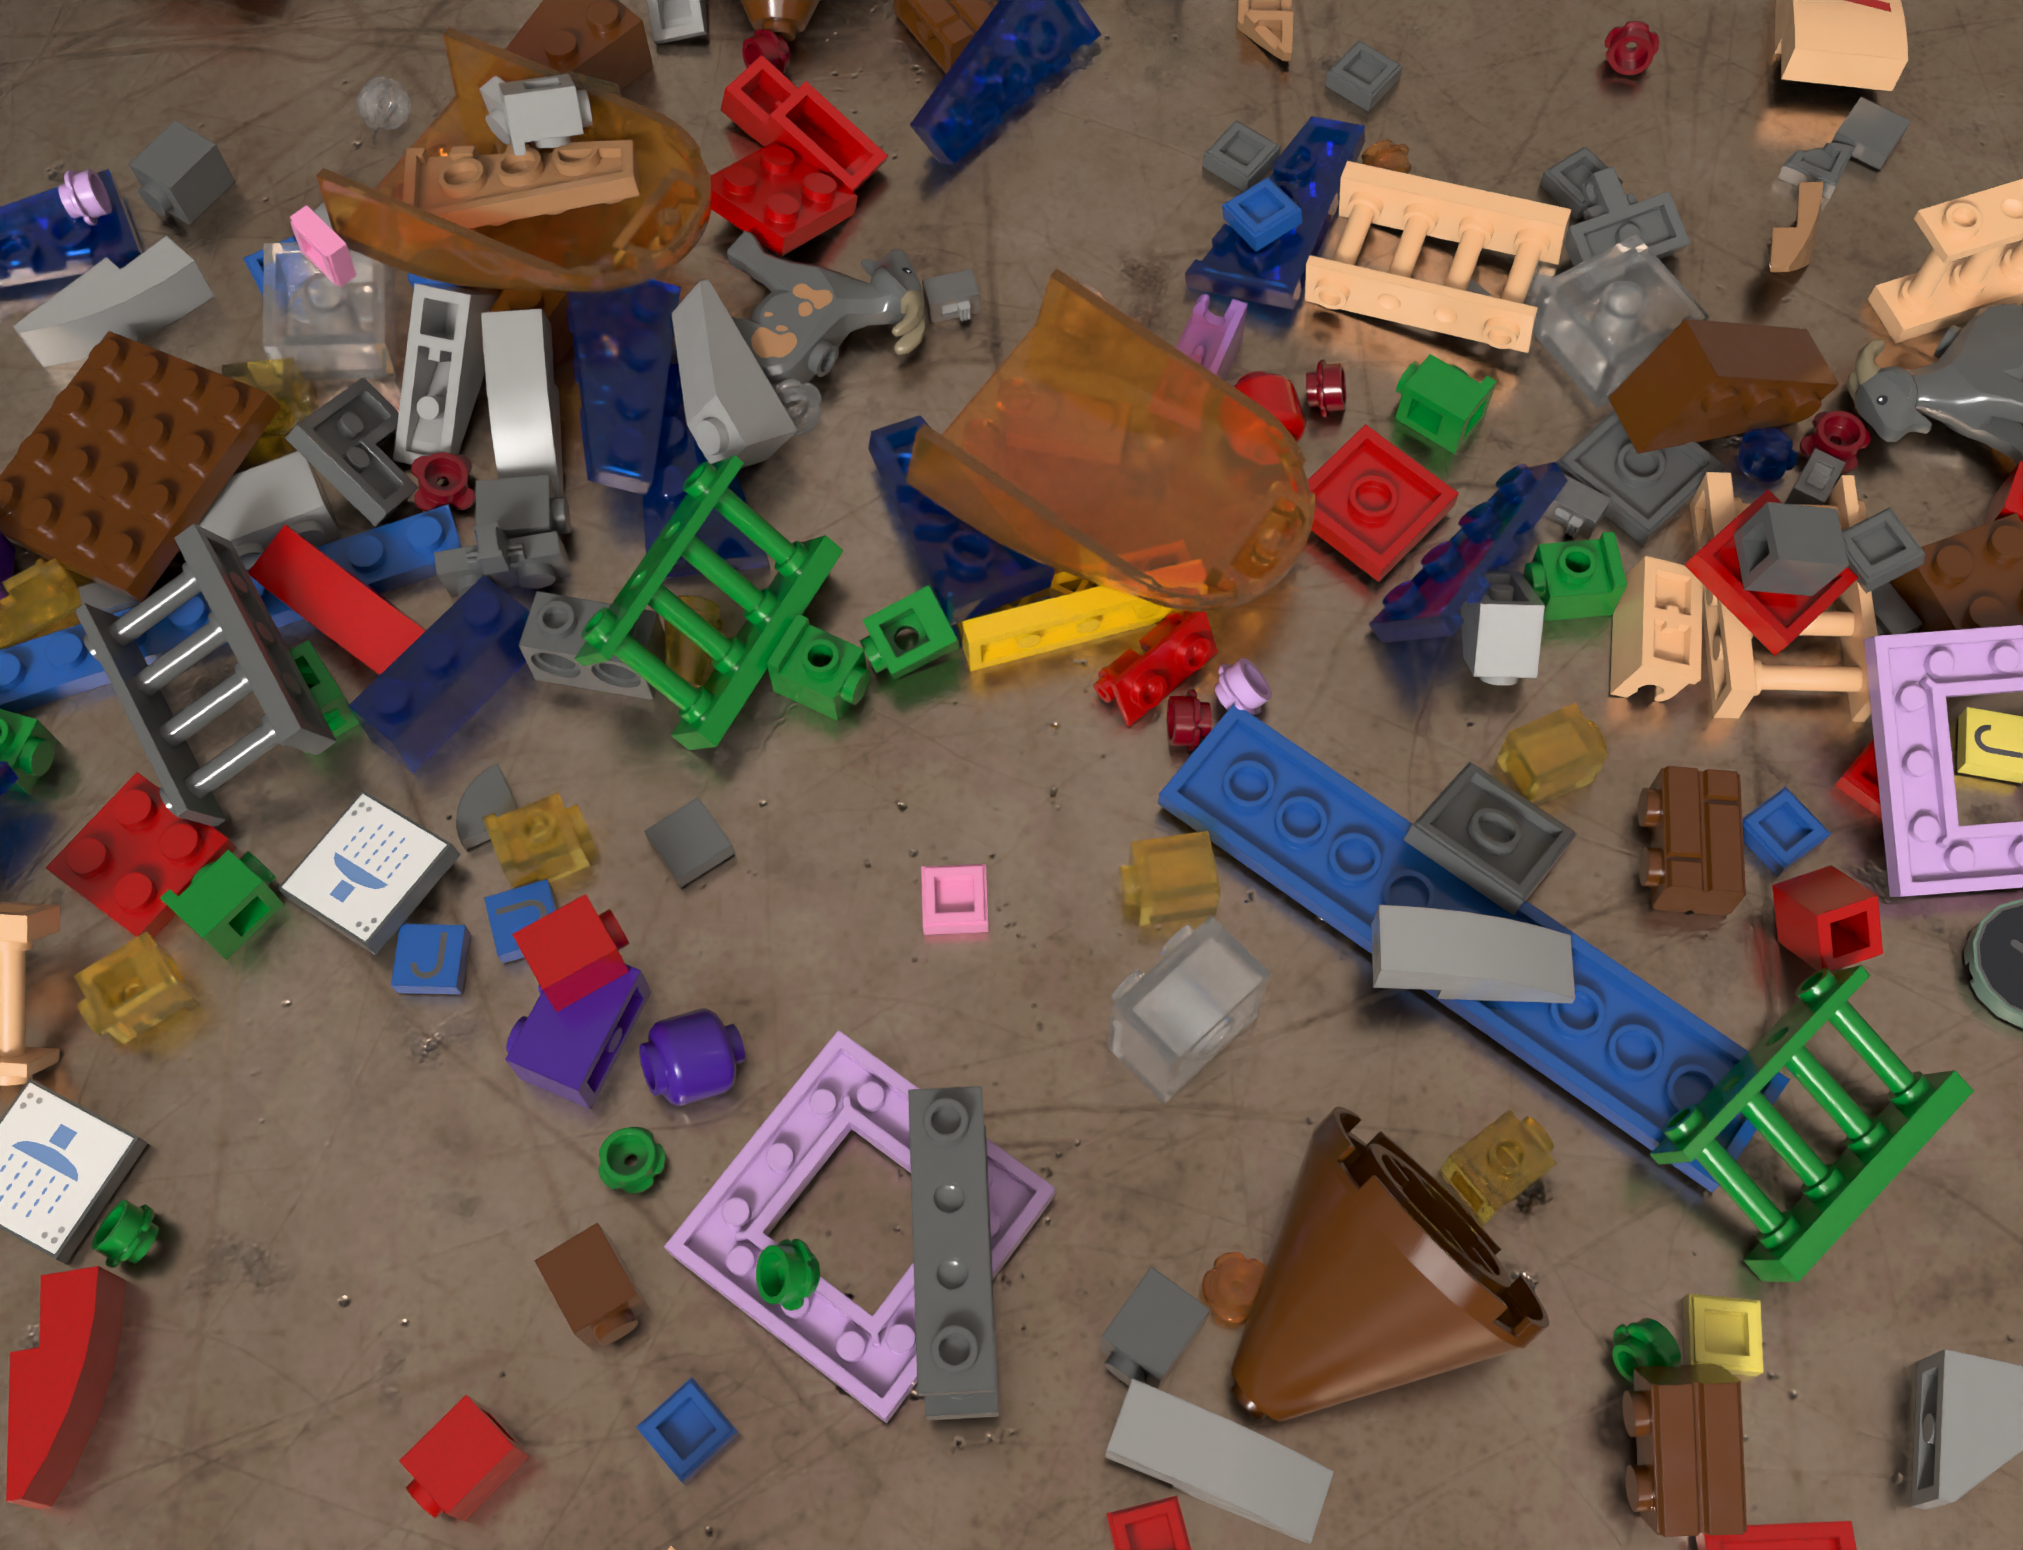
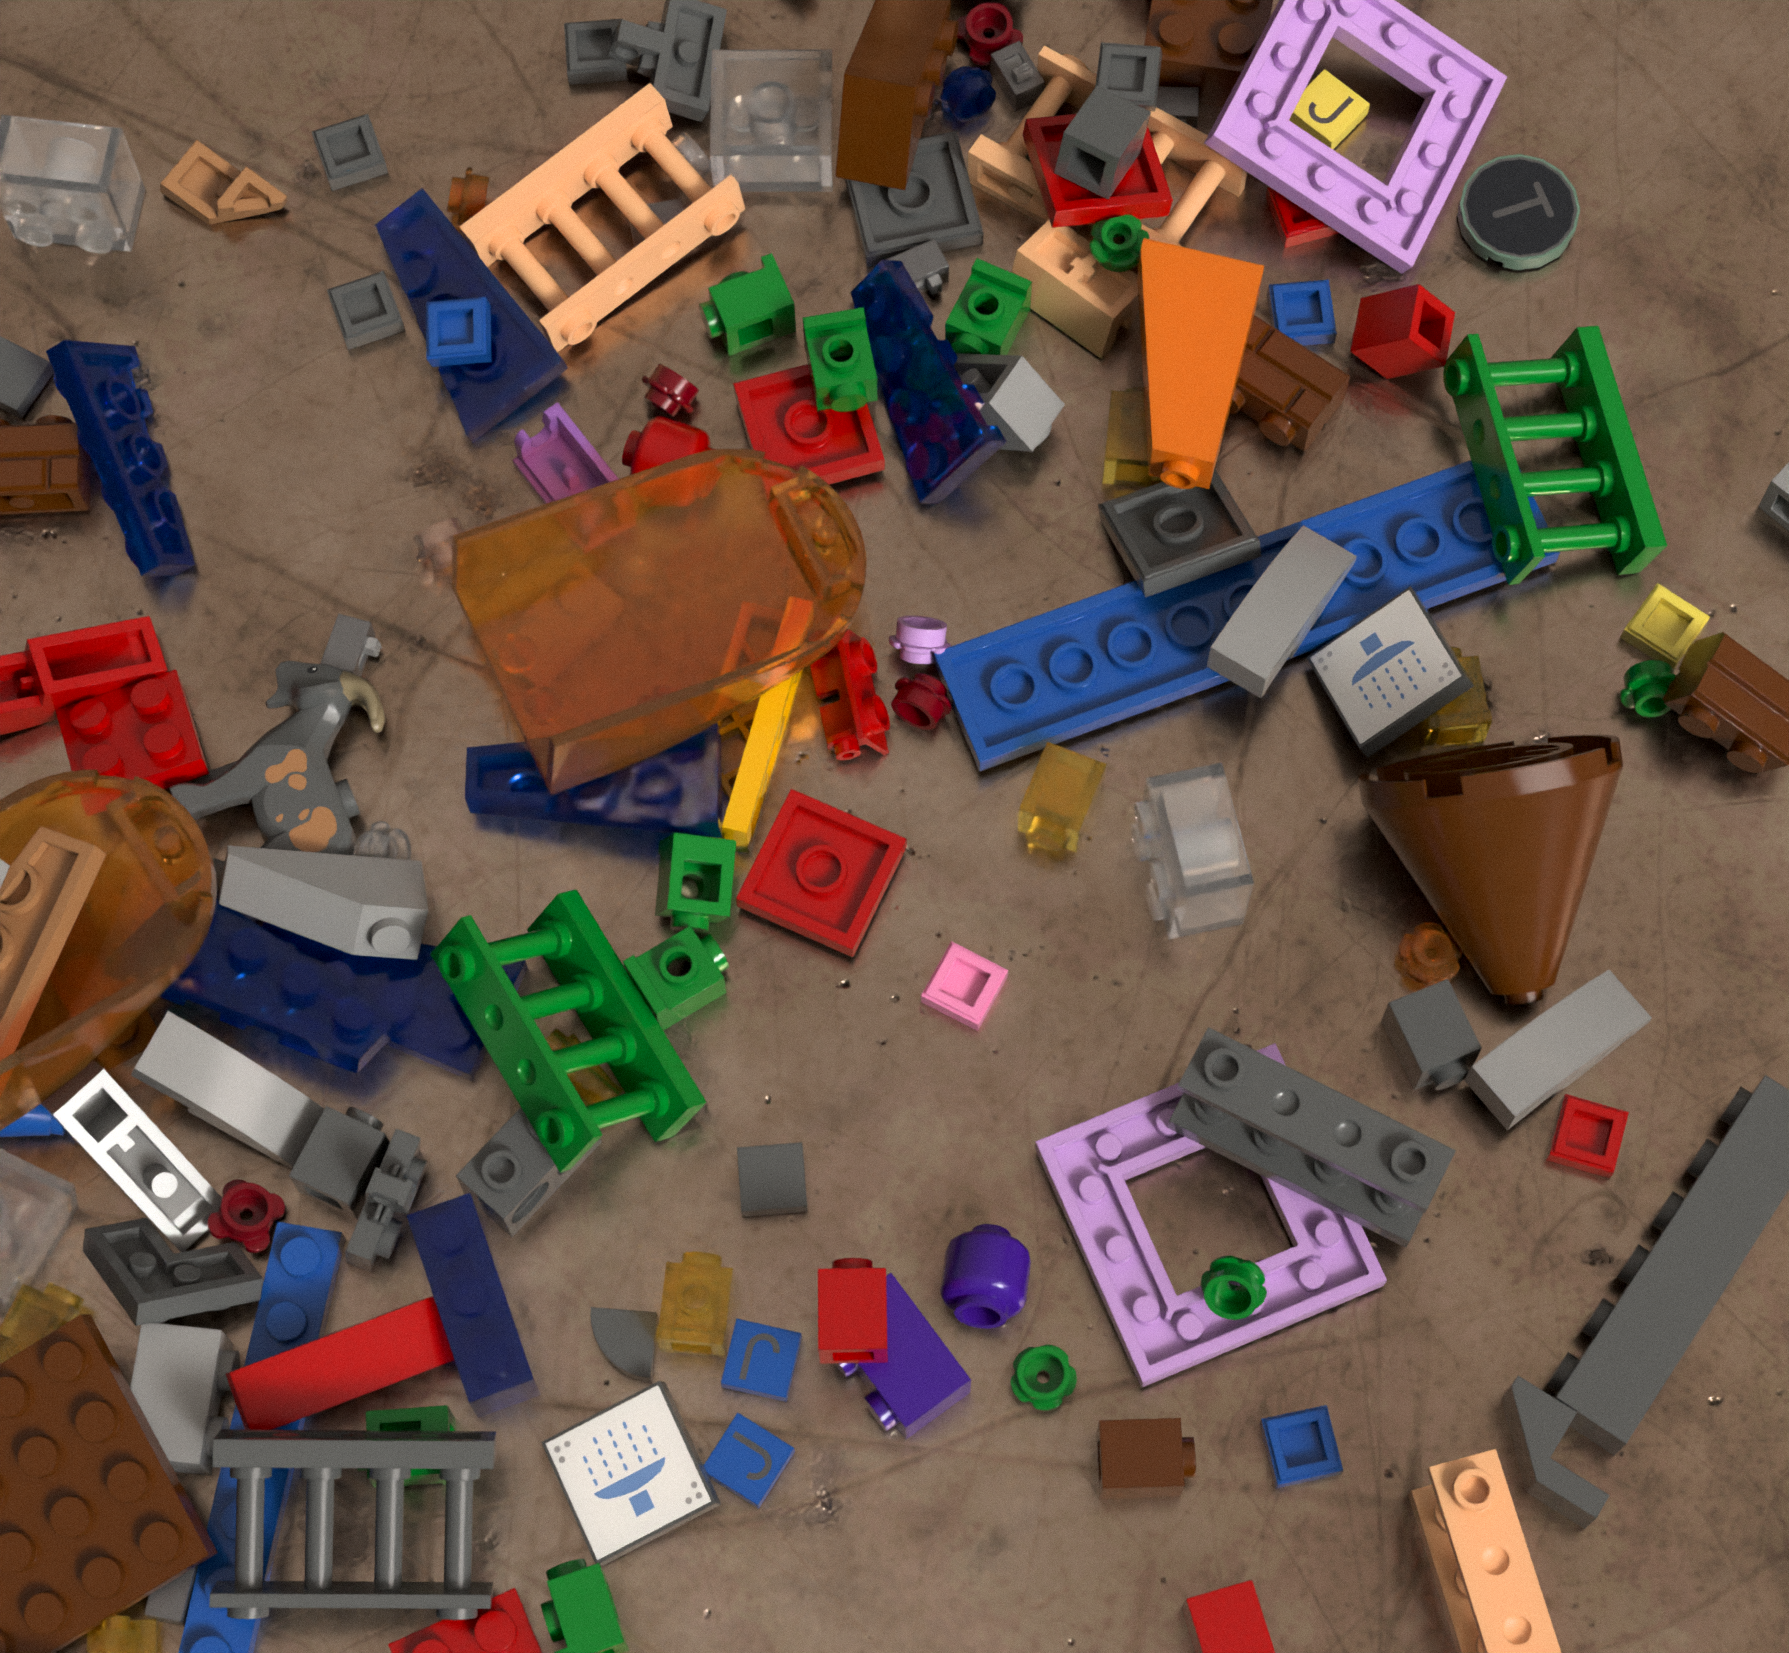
camera: 60 degrees left, 5 degrees up
none -> red plate [736,789,907,957]
none -> green brick [803,307,878,412]
none -> green plate [1089,214,1149,272]
none -> orange slope [1137,238,1264,489]
none -> white tile [1306,586,1474,757]

